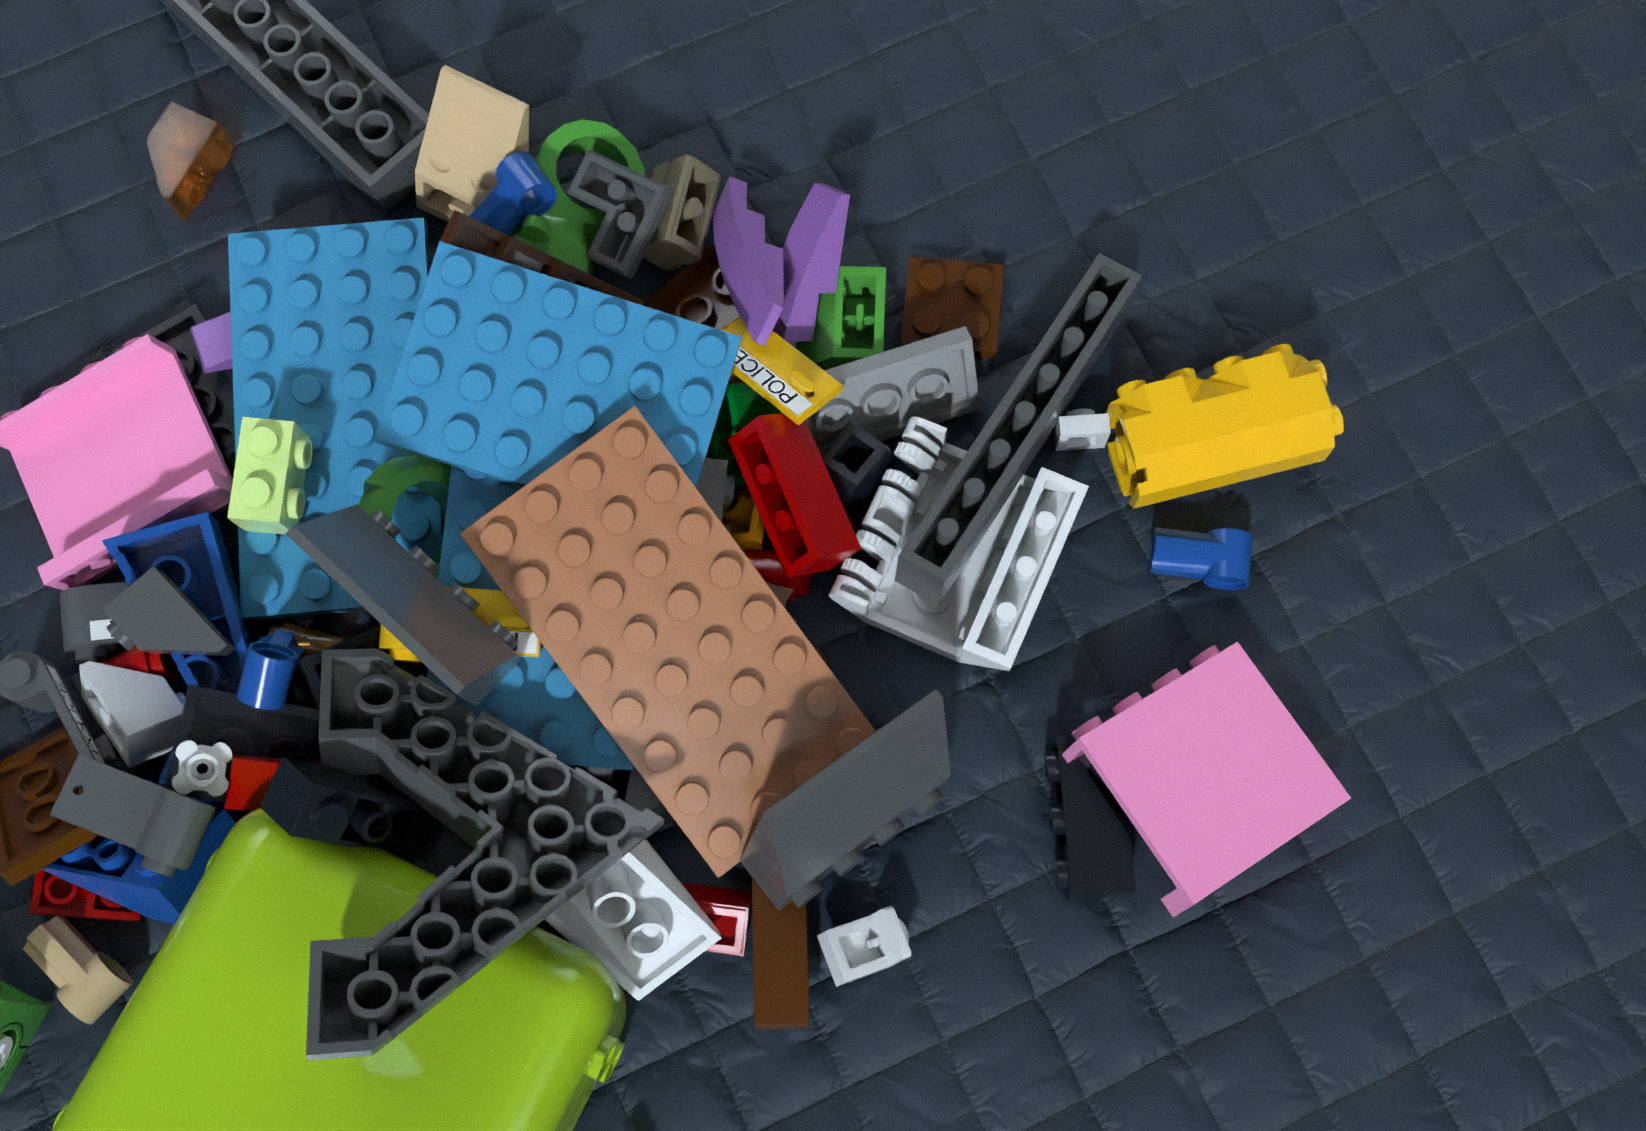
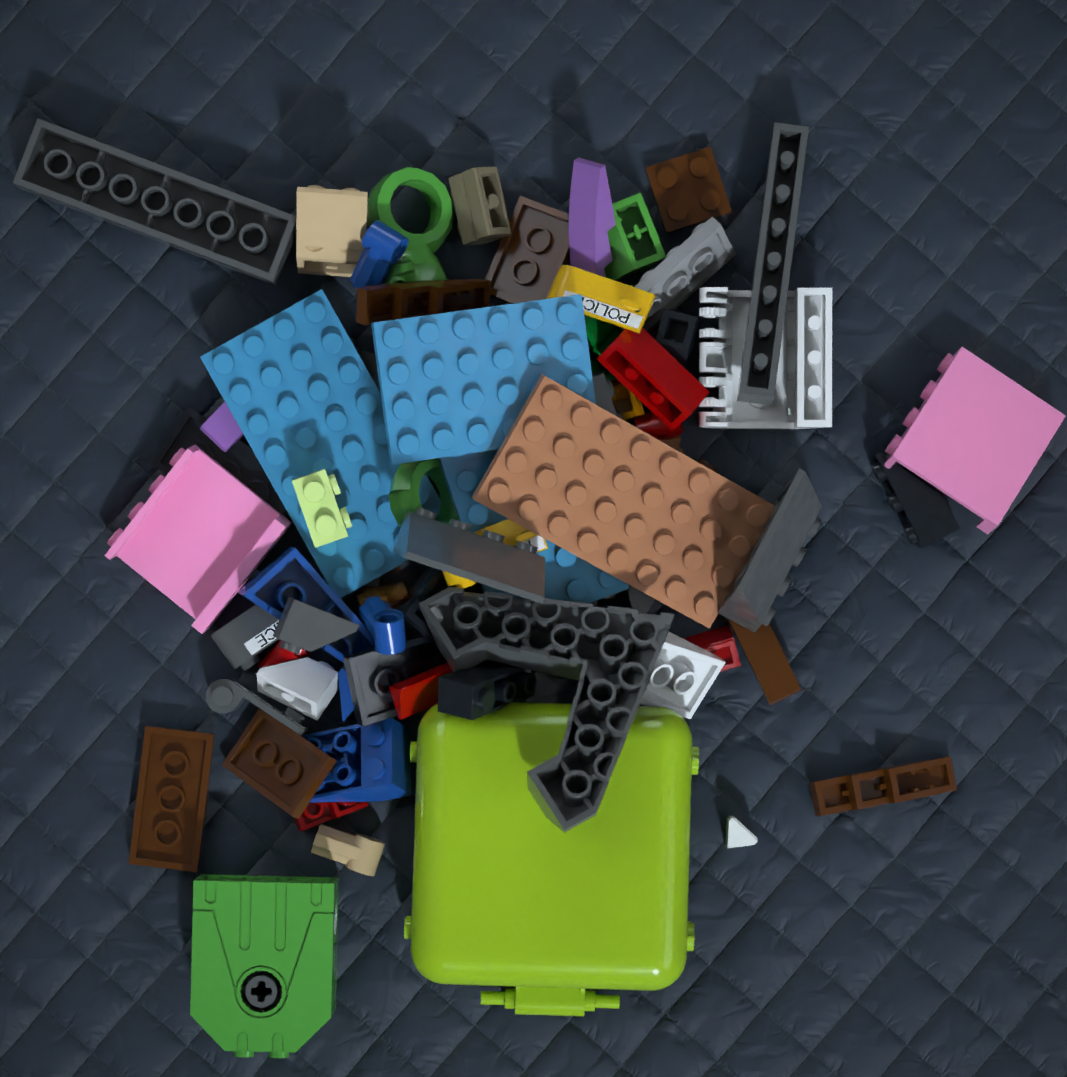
camera: 25 degrees left, 15 degrees up
dark grey door [50,754,217,878] -> none
clear orange slope [146,102,234,221] -> none
white plate [172,740,232,796] -> none
dark grey brick [567,149,674,280] -> none
medium lavender slope [713,176,784,346] -> none
white bracket [817,905,911,987] -> none
white plate [1054,409,1111,451] -> none
yellow brick [1106,344,1344,509] -> none
blue piece [1148,527,1253,590] -> none

